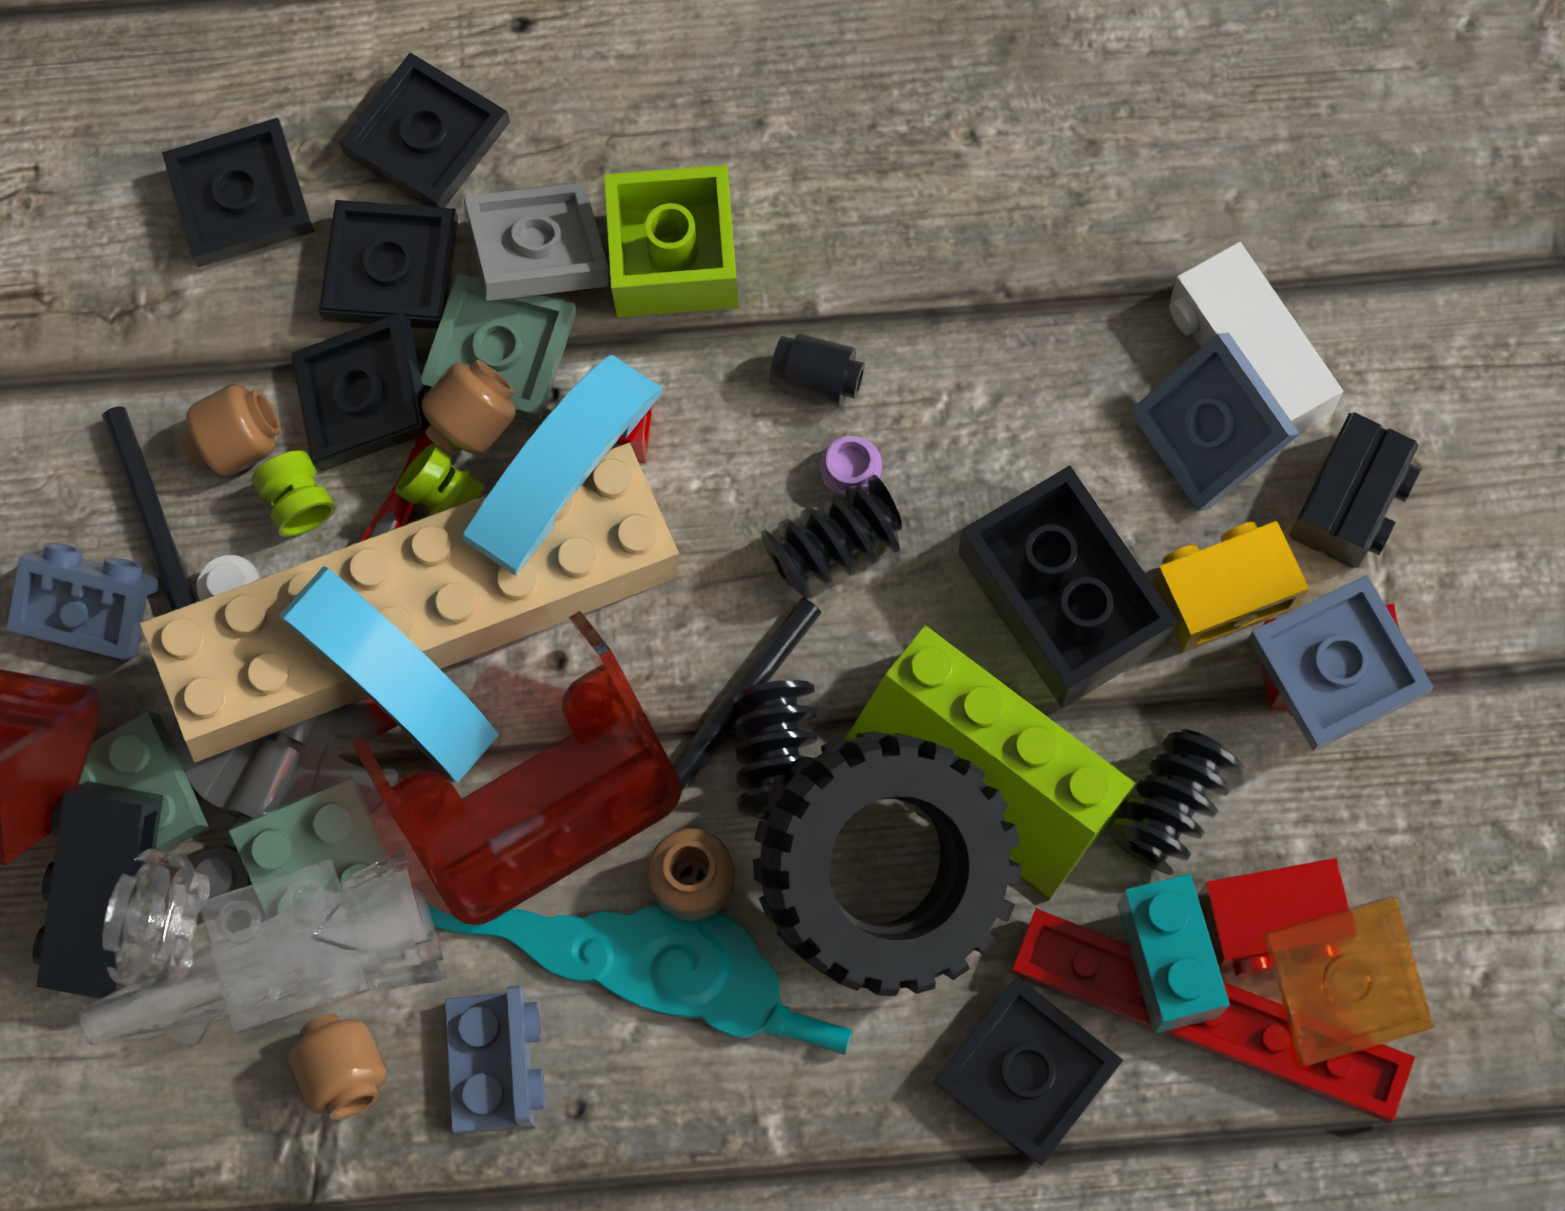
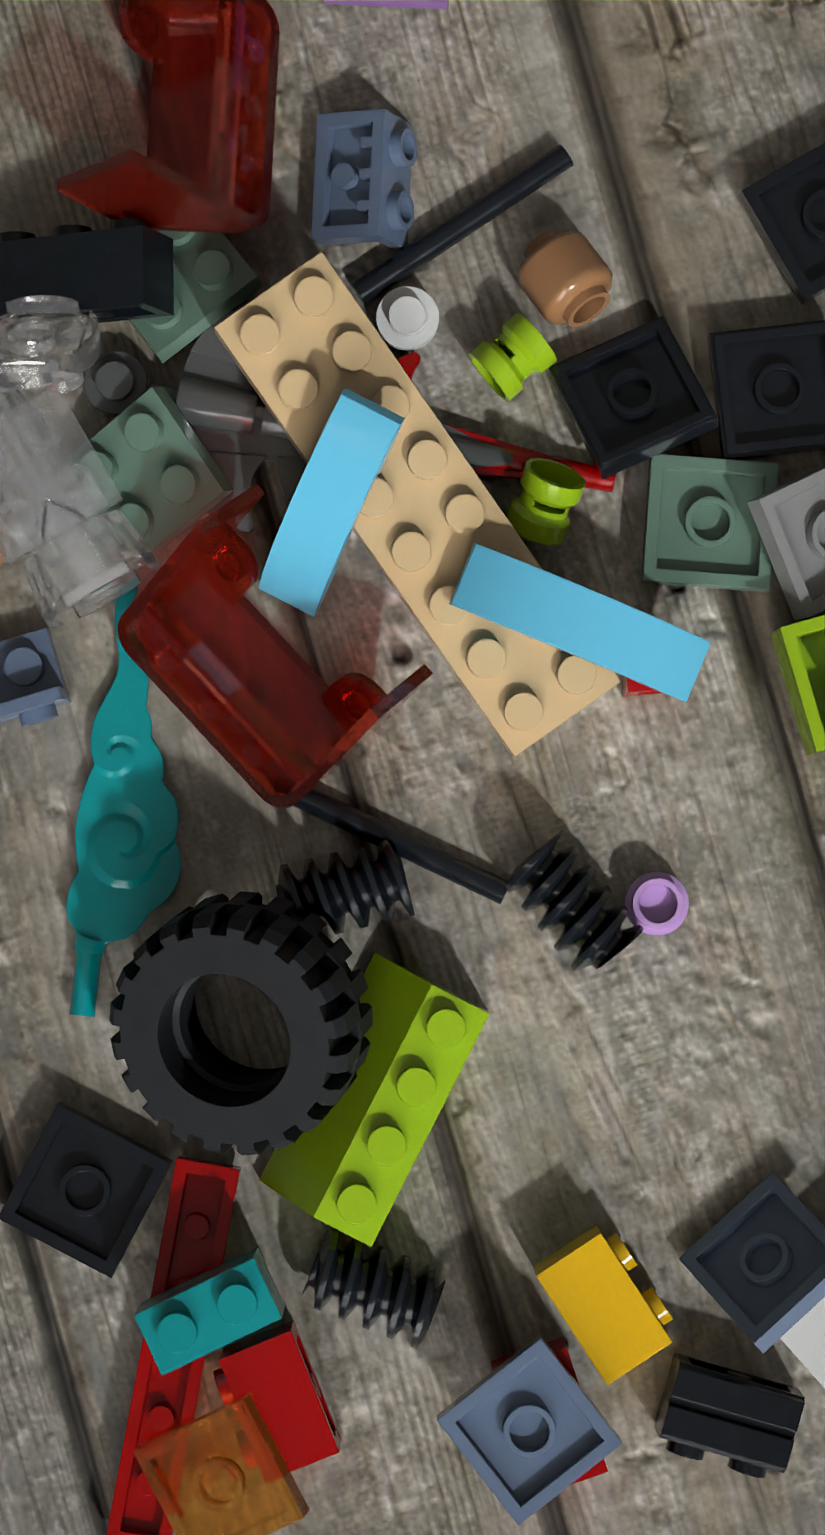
camera: 75 degrees right, 15 degrees up
medium nougat head [422,360,516,456] -> none
medium nougat head [648,828,735,921] -> none
black brick [769,333,865,408] -> none
black brick [958,465,1178,709] -> none

